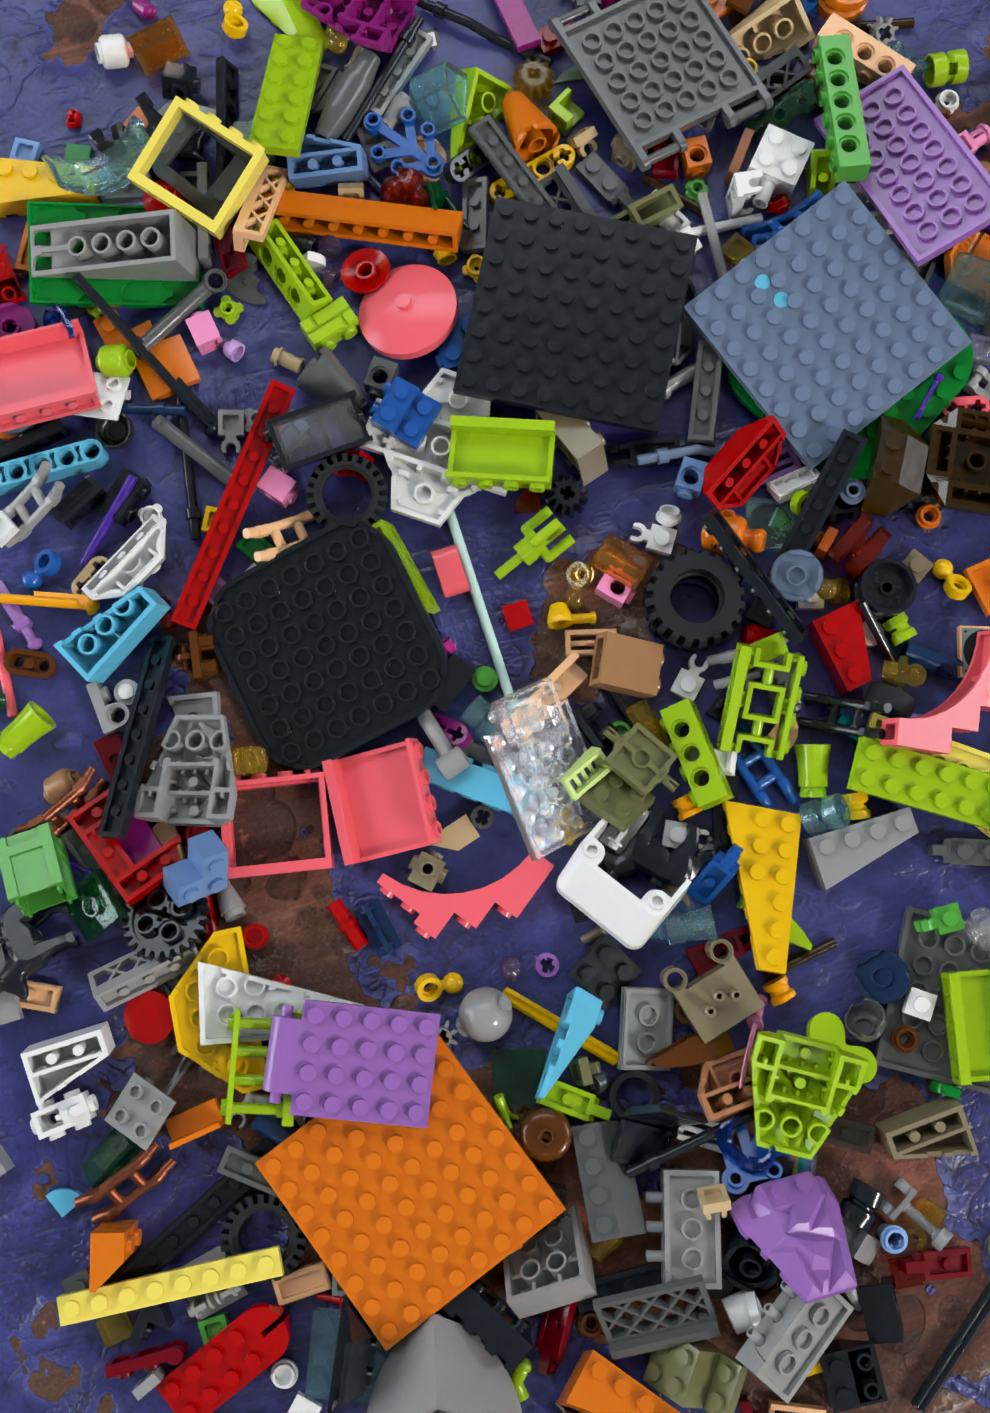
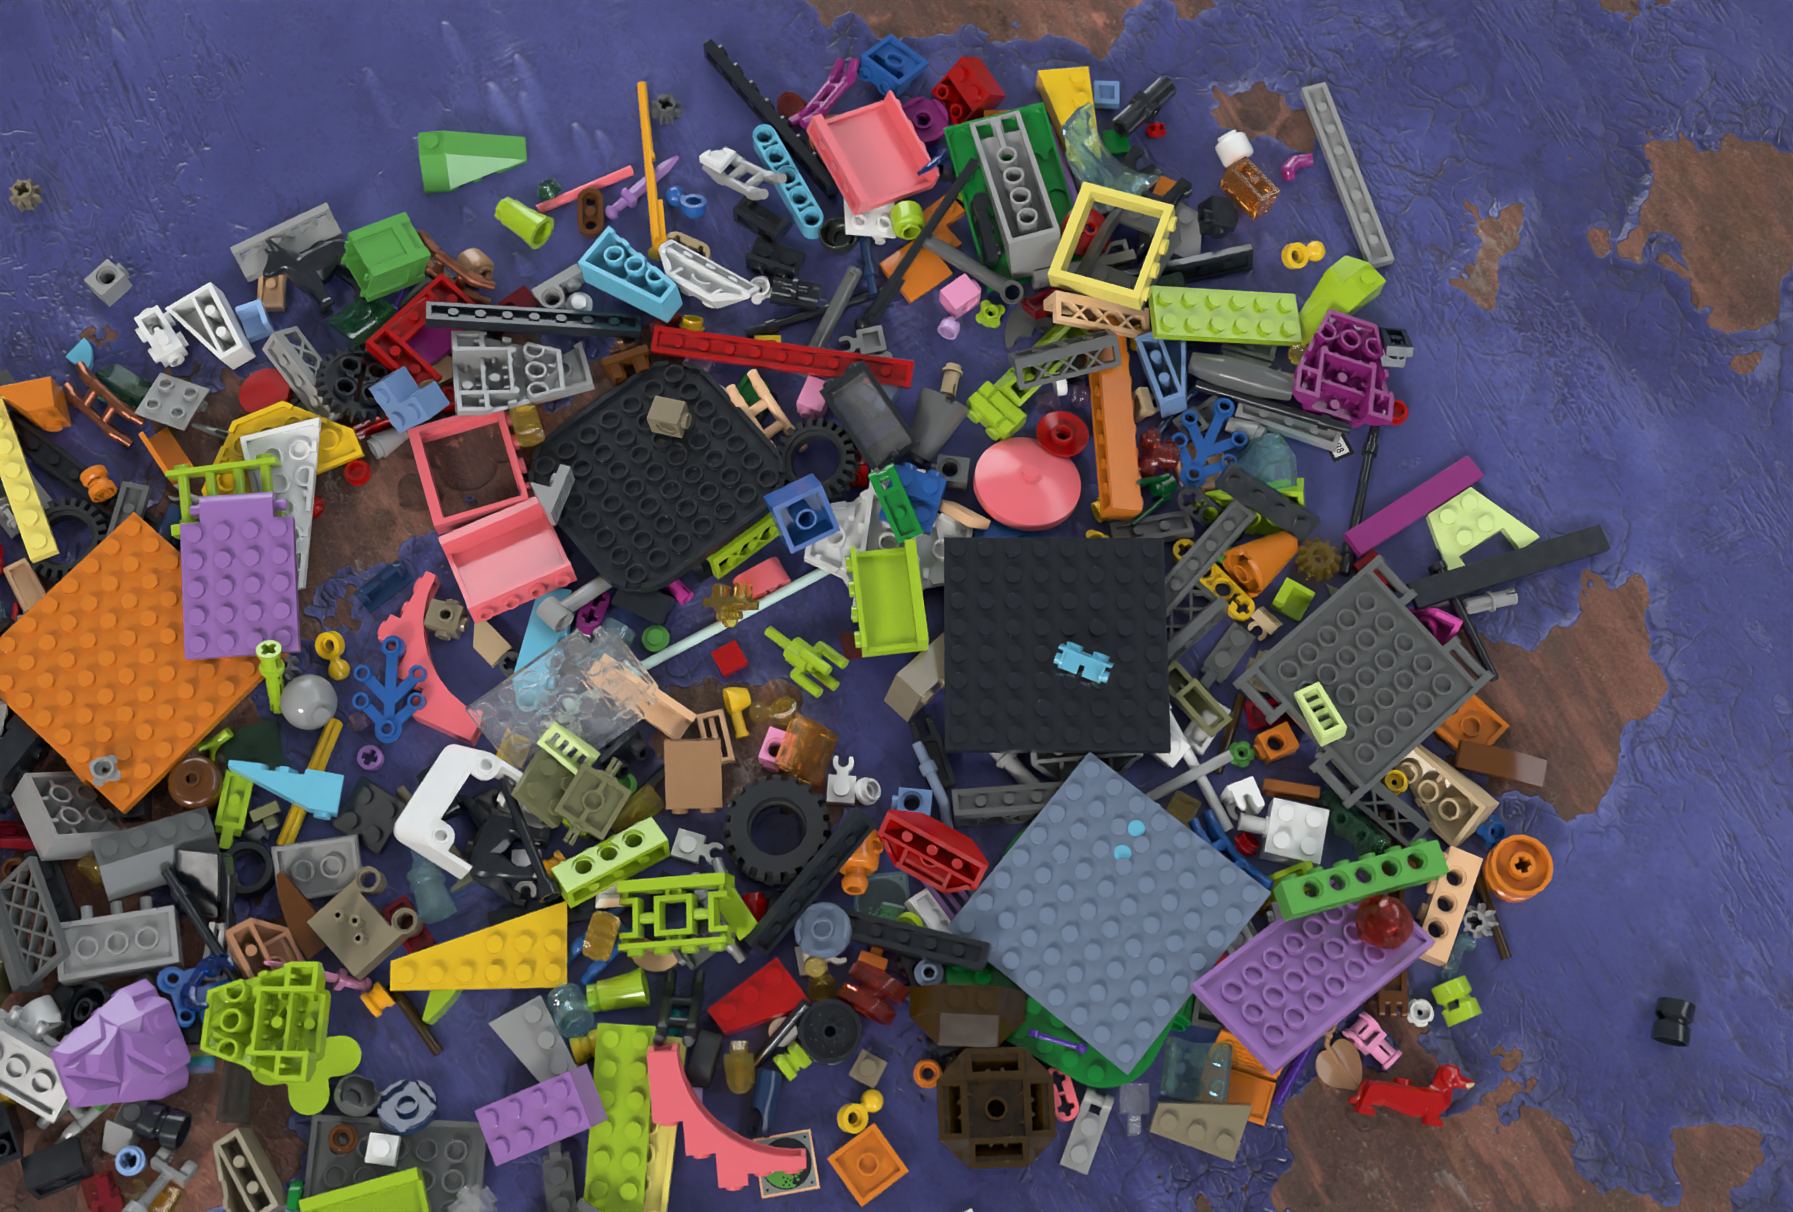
camera: 80 degrees right, 10 degrees down
dark purple bar [79,474,138,567] -> none
red pin [326,898,370,952] -> none
black gear [545,474,588,518] -> none
blue hinge [686,843,744,906] -> none
tan tile [696,1183,732,1221] -> none
bright green plate [913,902,965,935] -> none
none -> orange wheel [80,465,117,503]
none -> light grey plate [89,755,121,787]
none -> light blue panel [235,299,274,343]
none -> lime pin [256,640,285,714]
none -> blue plant [352,635,428,744]
none -> medium lavender brick [475,1064,608,1166]
none -> black piece [498,777,562,903]
none -> light grey slope [531,464,575,526]
none -> clear yellow gear [582,911,621,961]
none -> dark tan brick [647,396,692,438]
none -> yellow plate [679,315,705,332]
none -> clear yellow hips [702,582,759,628]
none -> blue brick [763,473,840,554]
none -> black hips [770,276,821,311]
none -> green plate [868,463,924,544]
none -> light nougat tile [939,499,991,530]
none -> black hinge [970,191,1001,269]
none -> dark grey fence [1008,329,1122,390]
none -> medium azure hinge [1053,641,1114,684]
none -> black piece [1111,77,1177,138]
none -> black plate [1215,461,1320,542]
none -> yellowish green slope [1294,682,1347,747]
none -> clear red plate [1355,895,1414,950]

